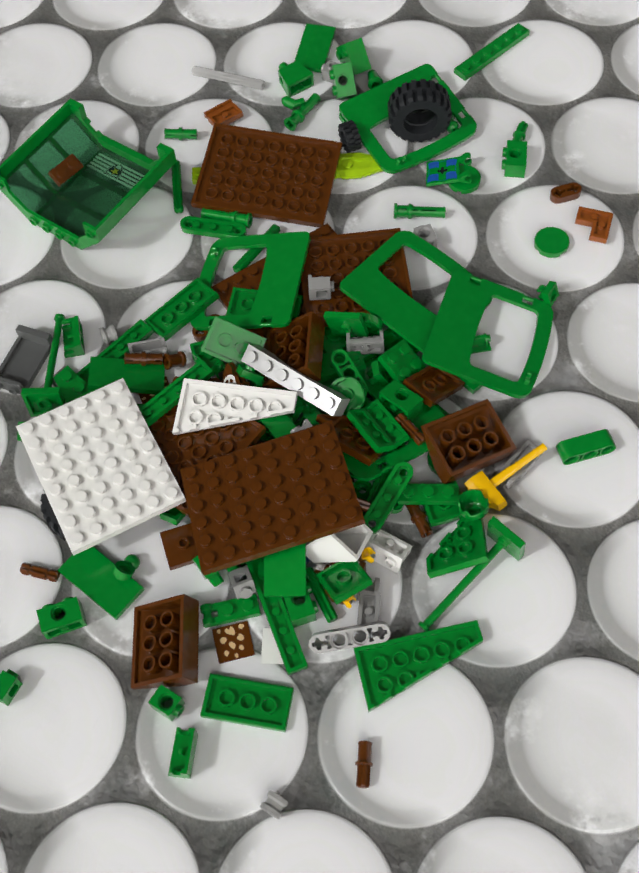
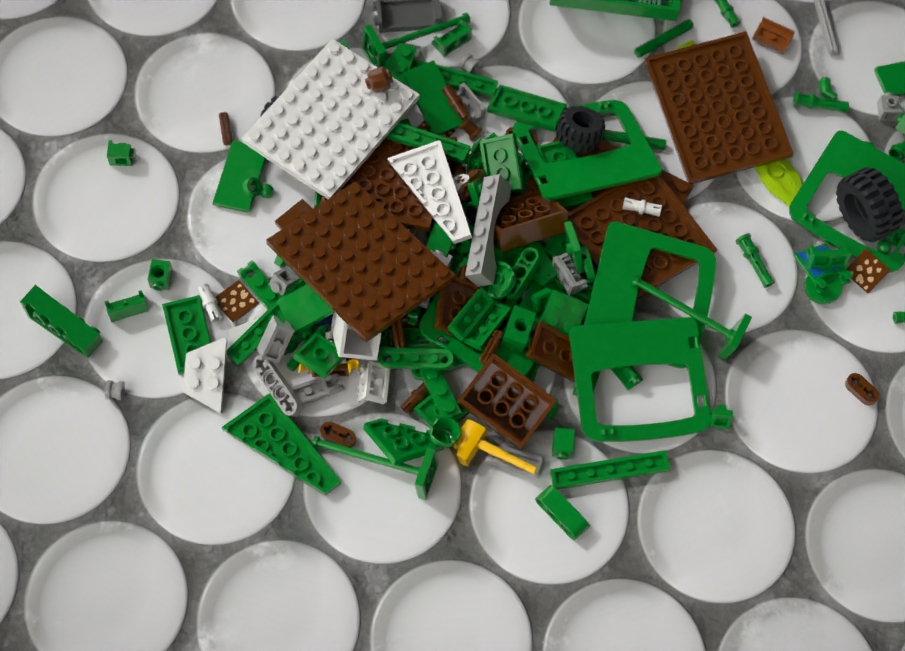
camera: 55 degrees right, 5 degrees up
green brick [36,596,87,640] -> none
reddish brown slope [131,594,199,689] -> none
green plate [180,216,247,238] -> none
green pin [201,208,253,228] -> none
green torso [278,61,314,97] -> none
light grey brick [308,275,334,300] -> none
green brick [329,62,357,100] -> none
black tyre [338,120,362,153] -> none
reddish brown axle [355,741,373,789] -> none
light grey brick [414,224,437,255] -> none
green brick [501,140,527,178] -> none
green tile [534,227,569,258] -> none
dark orange plate [575,206,613,244] -> none
none -> green wedge [20,284,103,358]
none -> white wing [183,338,228,413]
none -> white pin [197,283,223,323]
none -> light grey hinge [257,316,295,364]
none -> reddish brown beam [320,421,356,448]
none -> reddish brown head [365,66,393,93]
none -> green plate [549,450,670,490]
none -> green brick [552,428,575,460]
none -> black tyre [556,105,606,153]
none -> white pin [622,197,662,217]
none -> green tile [631,275,752,360]
none -> green hinge [806,243,851,268]
none -> reddish brown sticker [846,249,890,293]

